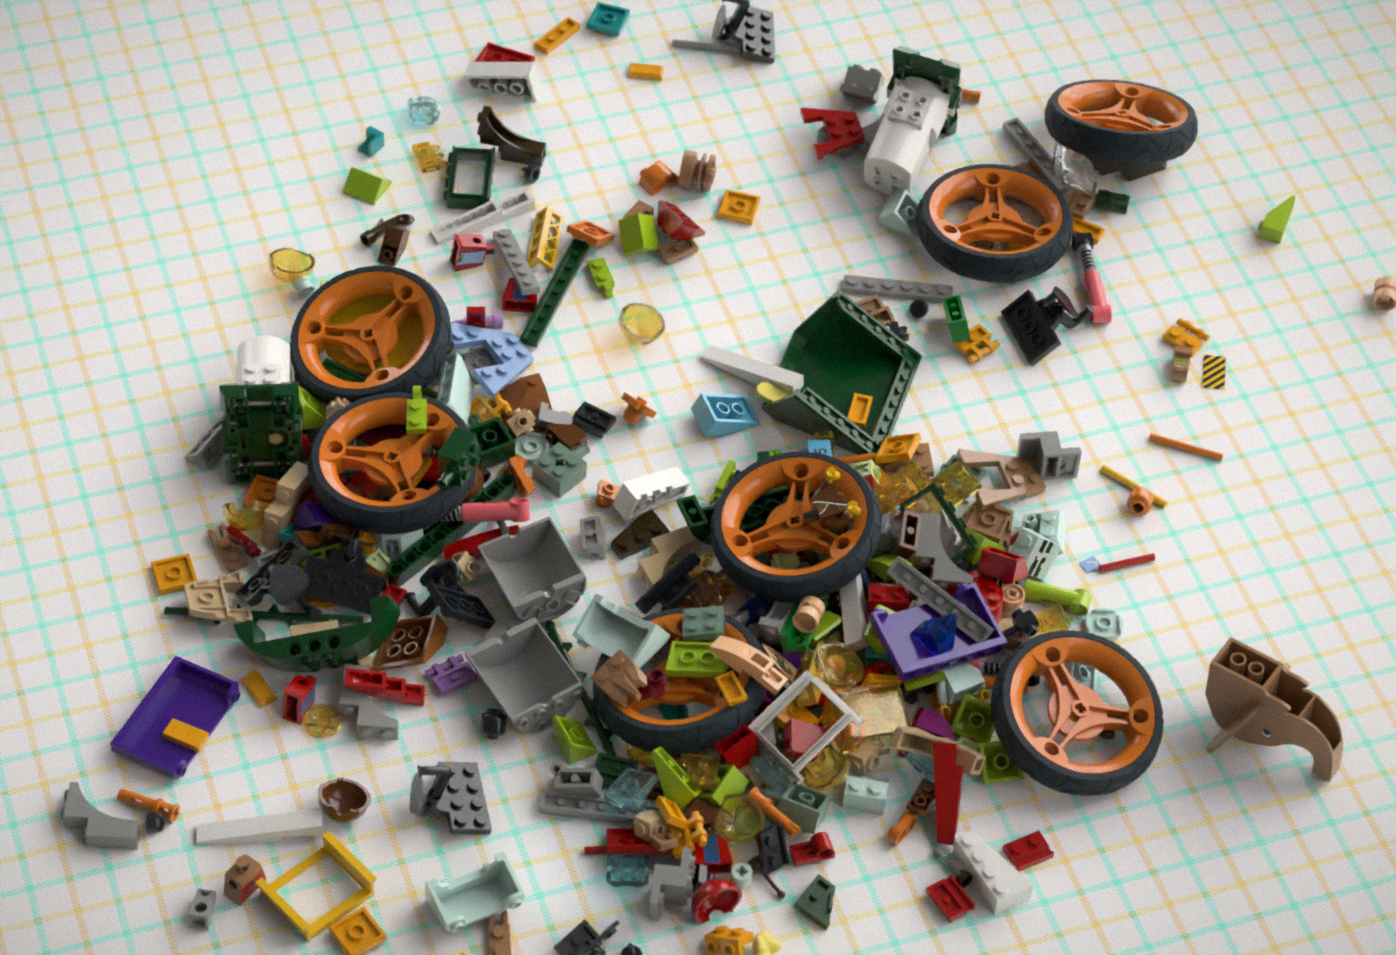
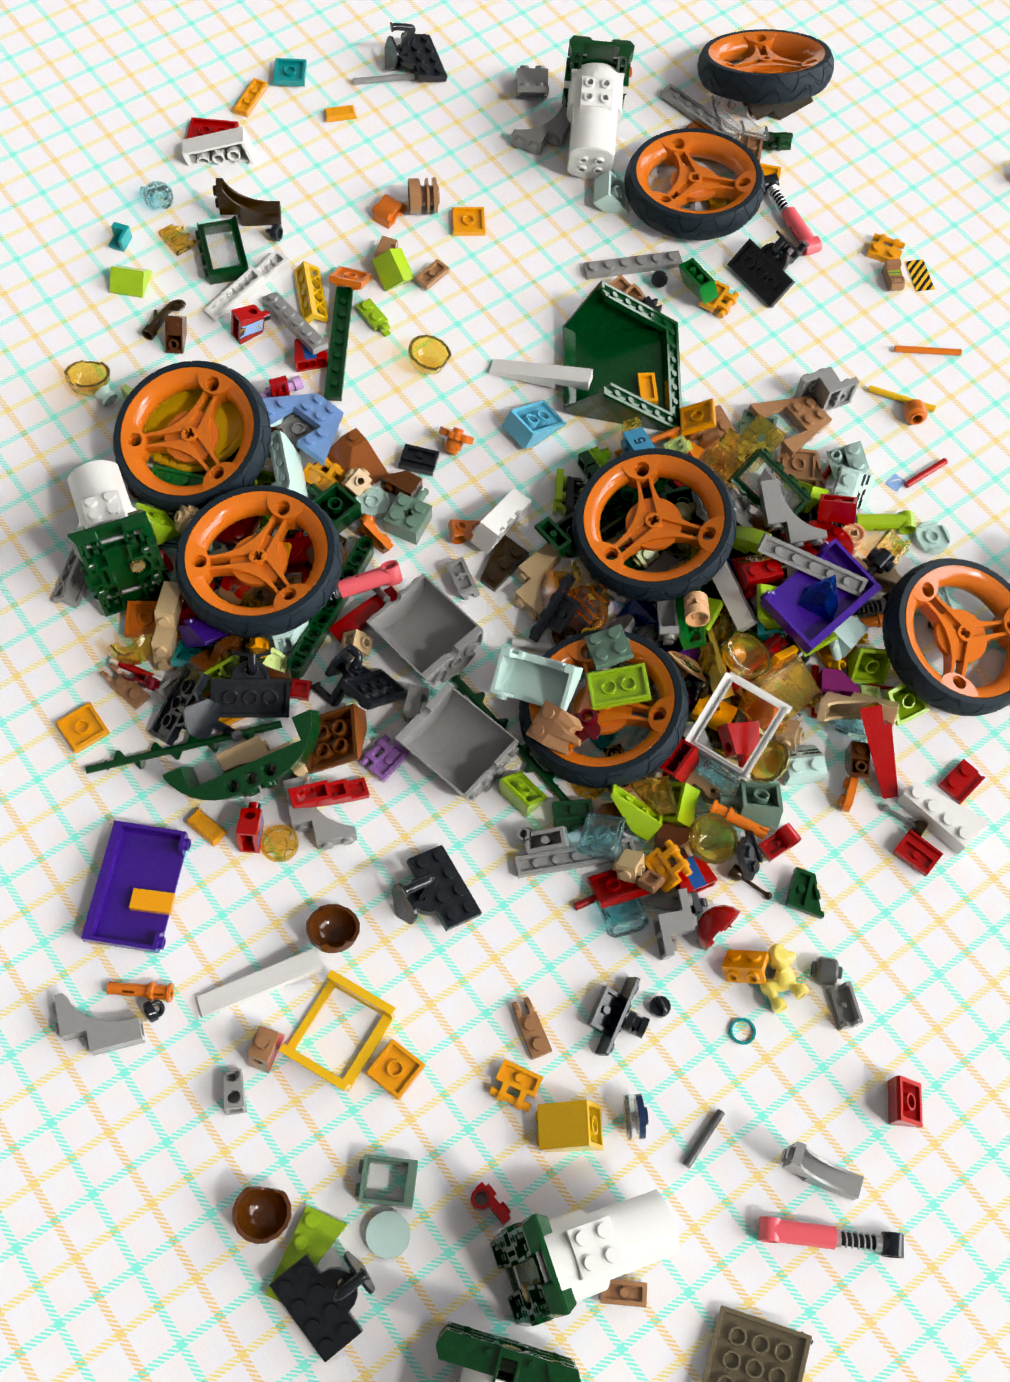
camera: 20 degrees left, 15 degrees up
tan wing [184,571,253,623] -> none
lime plate [406,386,427,434] -> none
light aqua windscreen [425,851,525,933] -> none
dark green brick [436,427,481,490] -> none
black head [479,708,507,739] -> none
light grey leg [534,402,573,428] -> none
light orange tile [655,796,688,829] -> none
red wedge [657,200,706,241] -> none
light nougat slope [708,636,788,695] -> none
light orange tile [714,670,748,707] -> none
light aqua wheel [731,862,752,889] -> none
light yellow tile [756,382,790,403] -> none
red wing [800,108,865,160] -> none
reddish brown torso [803,466,861,529] -> none
reddish brown brick [889,510,922,558] -> none
lime slope [1258,195,1296,244] -> none

